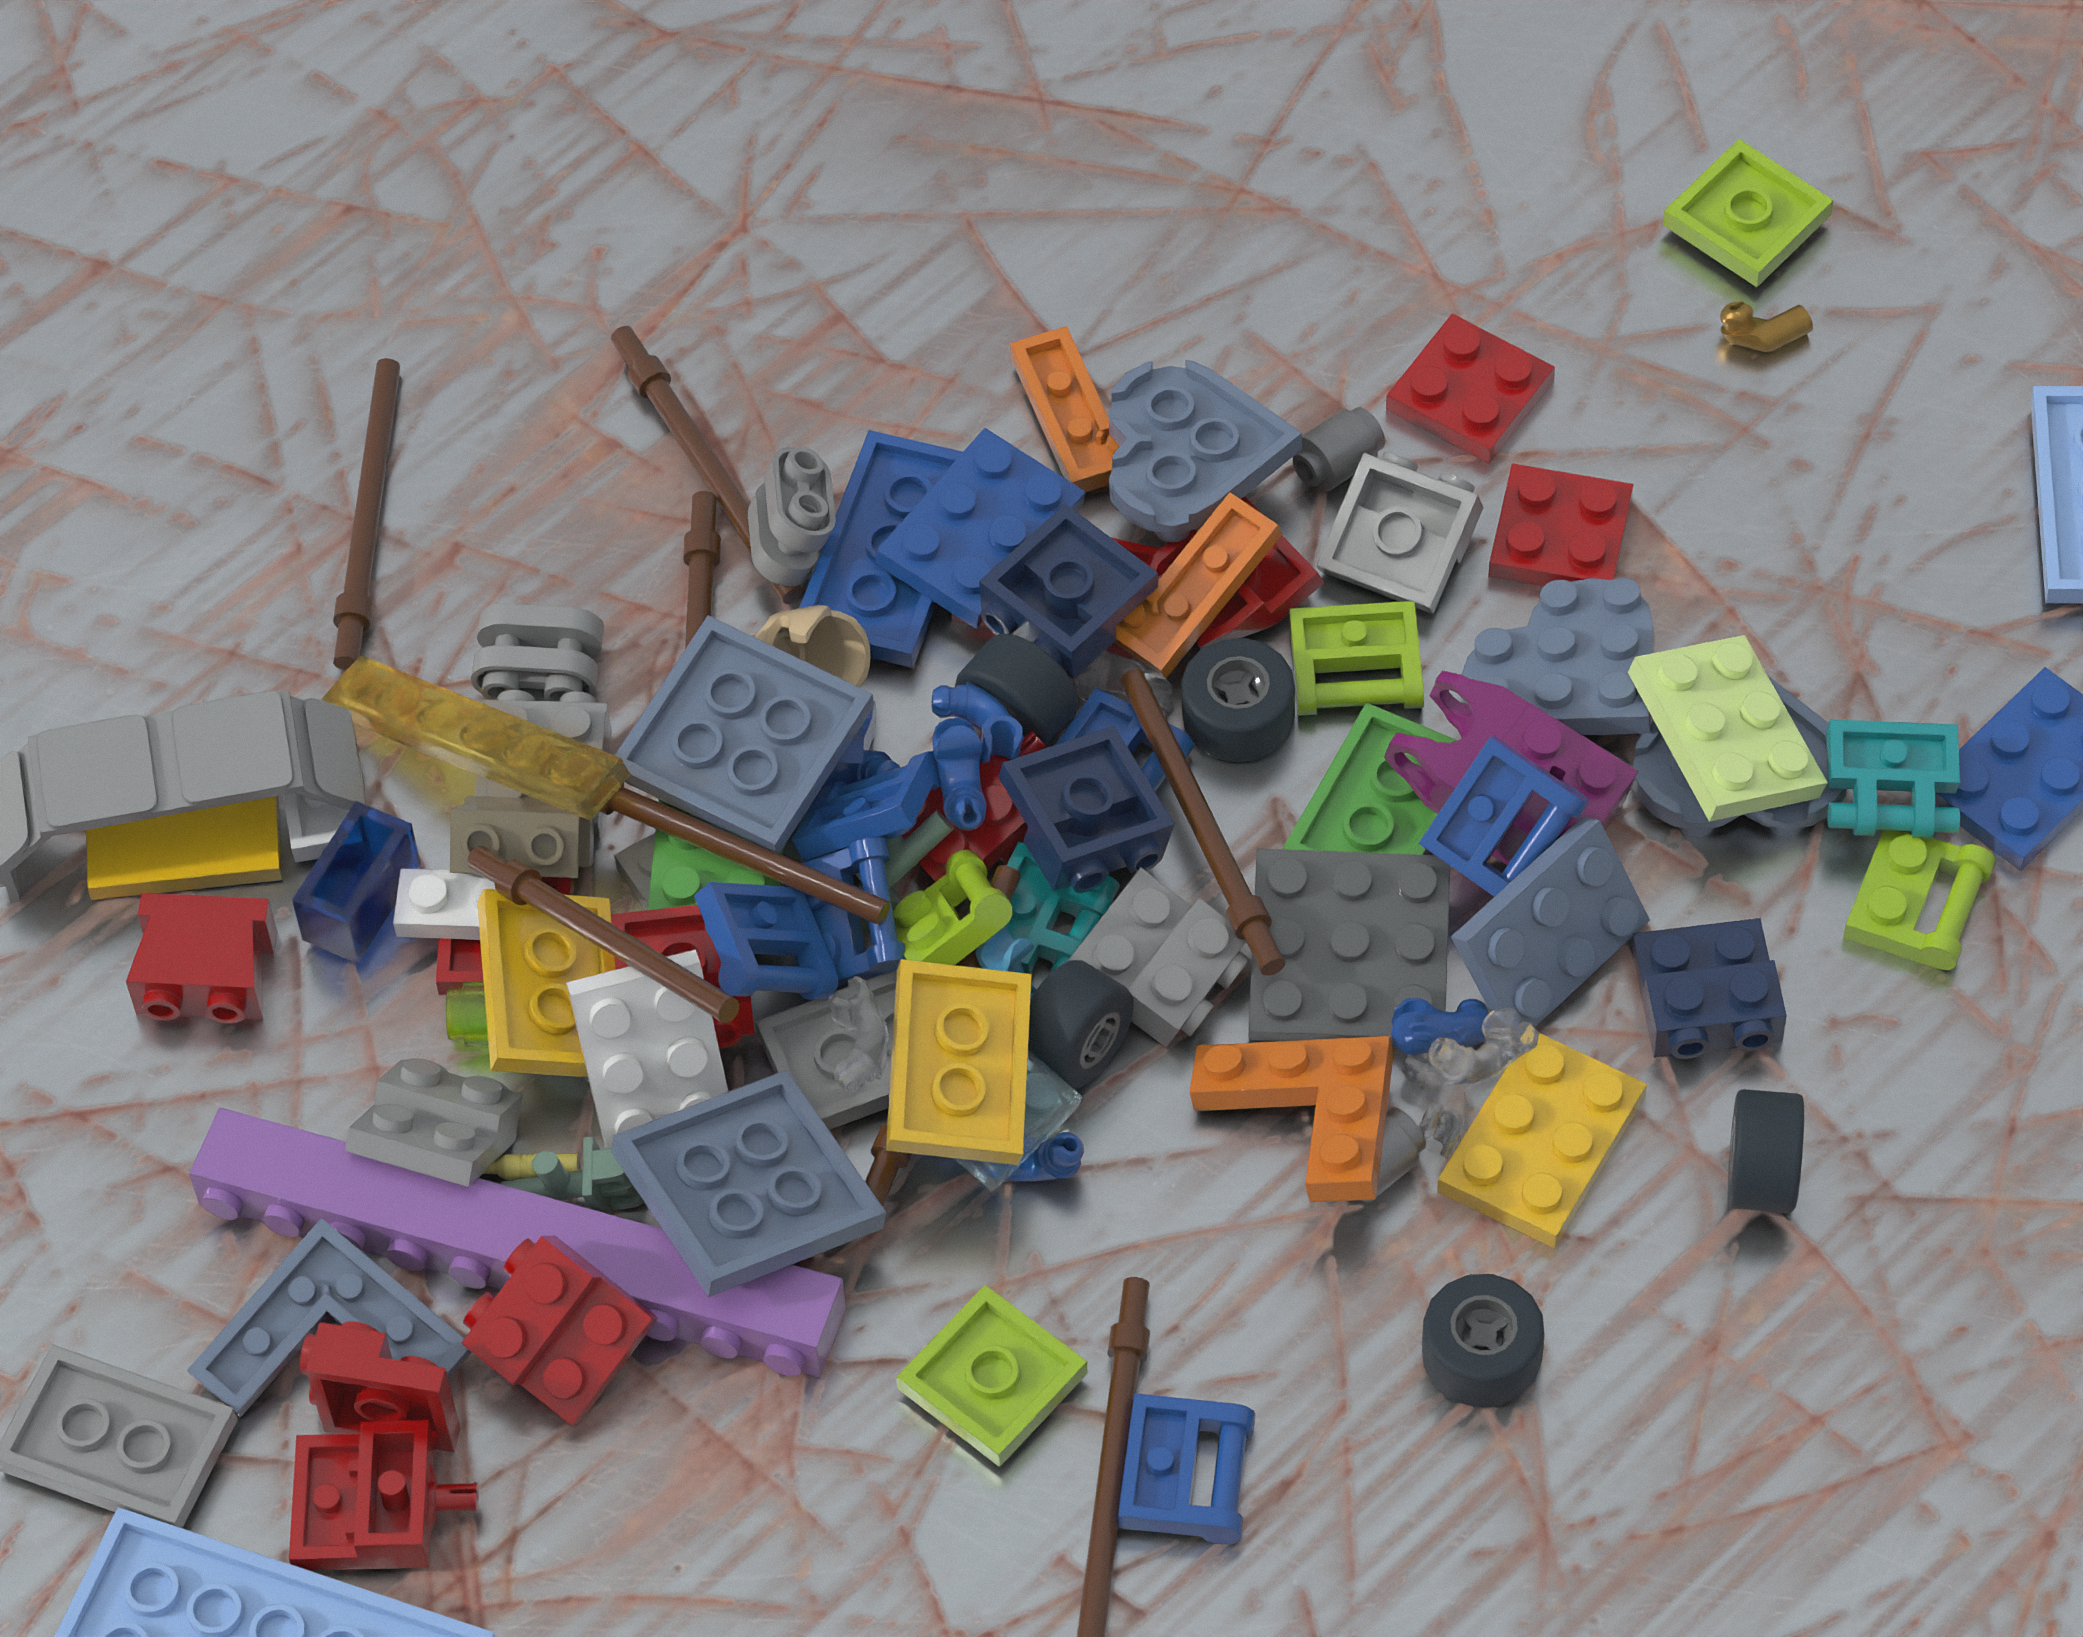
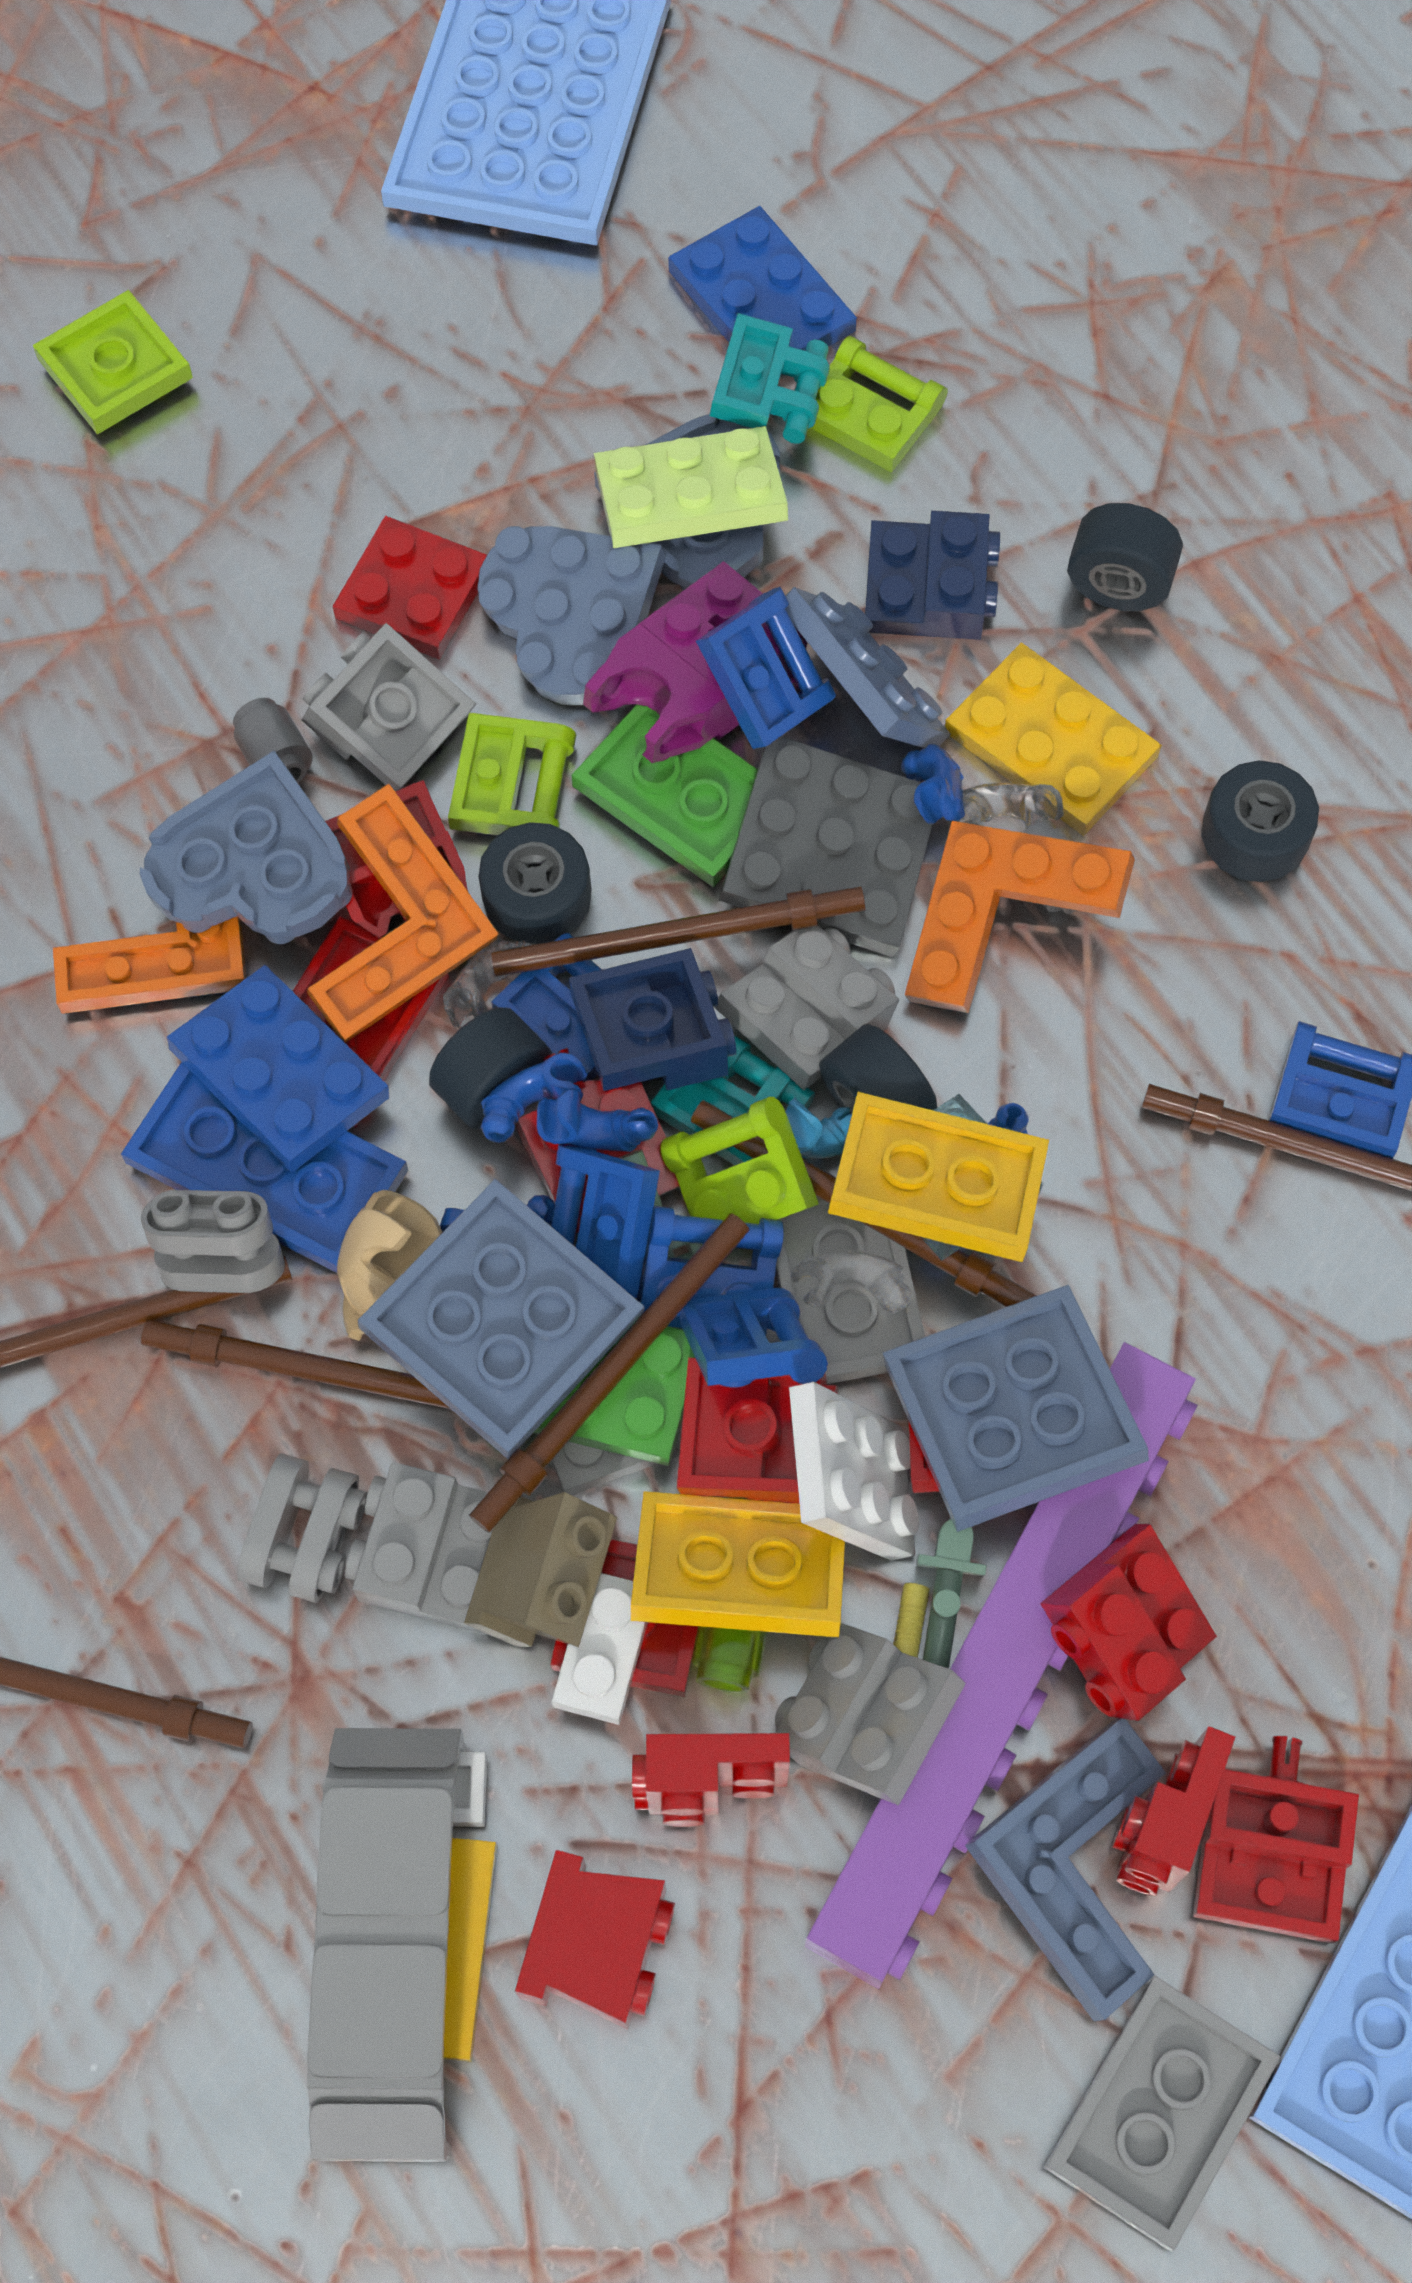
camera: 80 degrees left, 10 degrees up
clear blue brick [292,801,421,963] -> none
clear yellow plate [321,655,631,821] -> none
reddish brown bar [467,846,739,1023] -> none
lime plate [896,1285,1088,1467] -> none
dark blue plate [979,503,1158,680] -> none
red plate [1386,313,1555,464] -> none
clear piece [1429,1008,1539,1085] -> none
pearl gold arm [1720,301,1813,352] -> none
none -> red plate [632,1733,790,1827]

